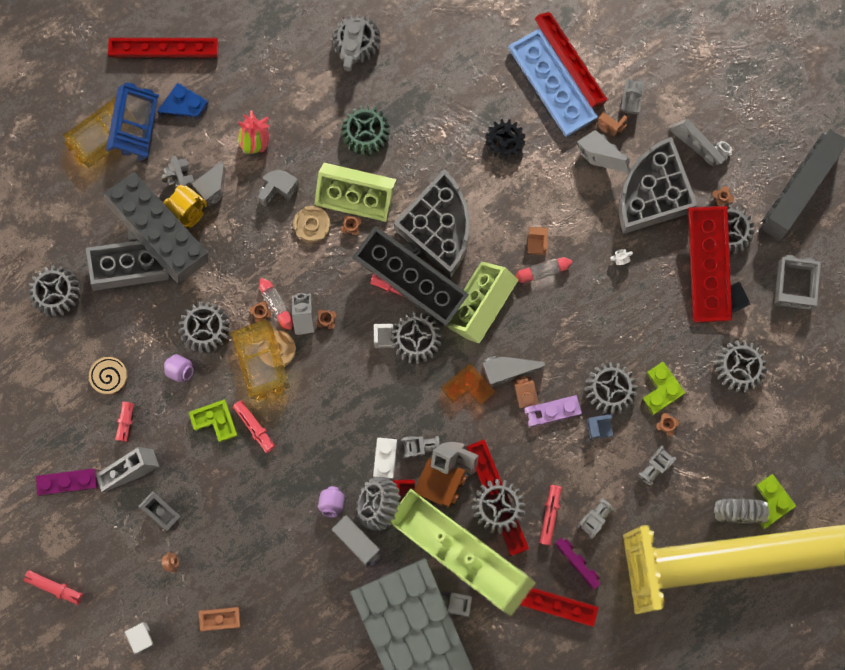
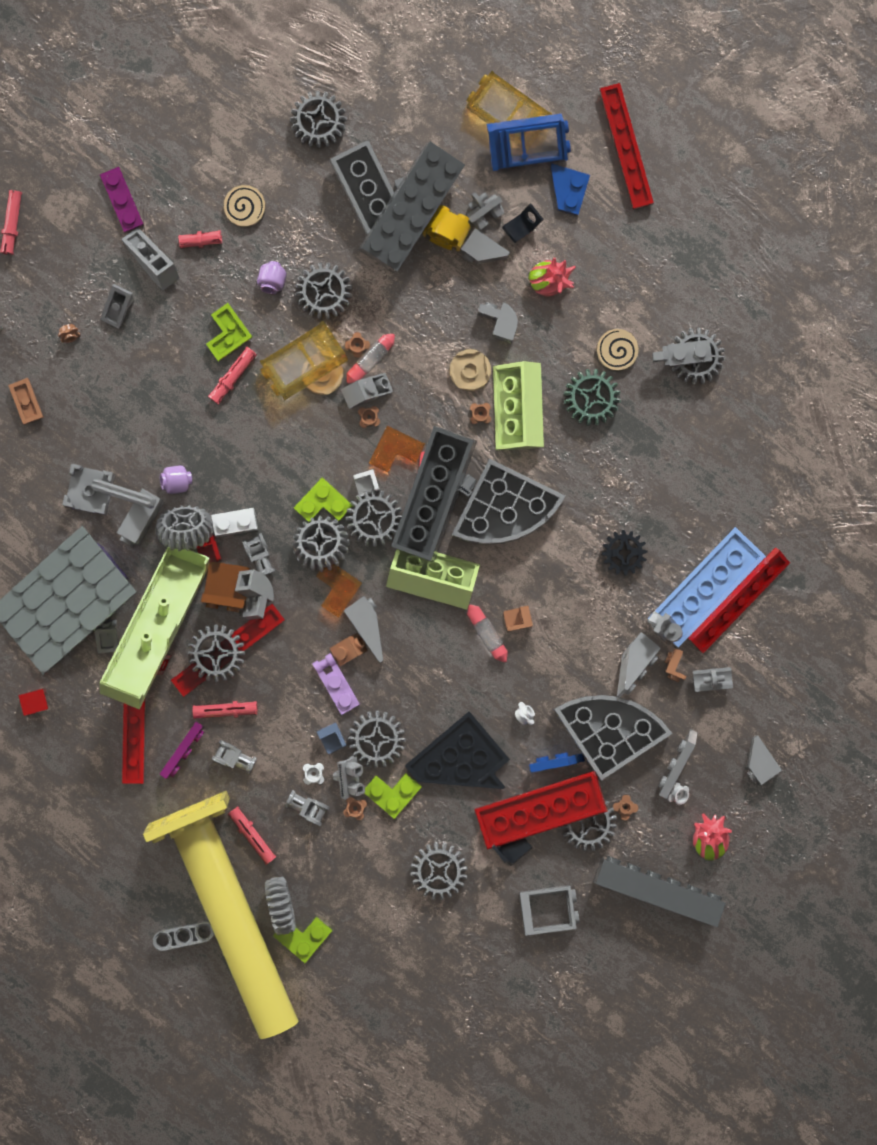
camera: 65 degrees right, 10 degrees up
none -> light grey panel [62,464,115,516]
none -> light grey axle [91,479,156,509]
none -> light grey beam [153,921,215,951]
none -> coral pin [227,806,276,865]
none -> light grey gear [292,515,350,572]
none -> lime plate [294,477,353,523]
none -> white plate [303,763,324,785]
none -> light grey hips [333,756,365,799]
none -> clear orange plate [369,426,425,473]
none -> black wing [405,711,510,789]
none -> black bracket [502,203,544,243]
none -> blue wing [529,752,585,772]
none -> tan tile [596,329,639,371]
none -> light grey hips [647,611,683,642]
none -> coral hair [693,813,732,861]
none -> light grey slope [747,735,782,785]

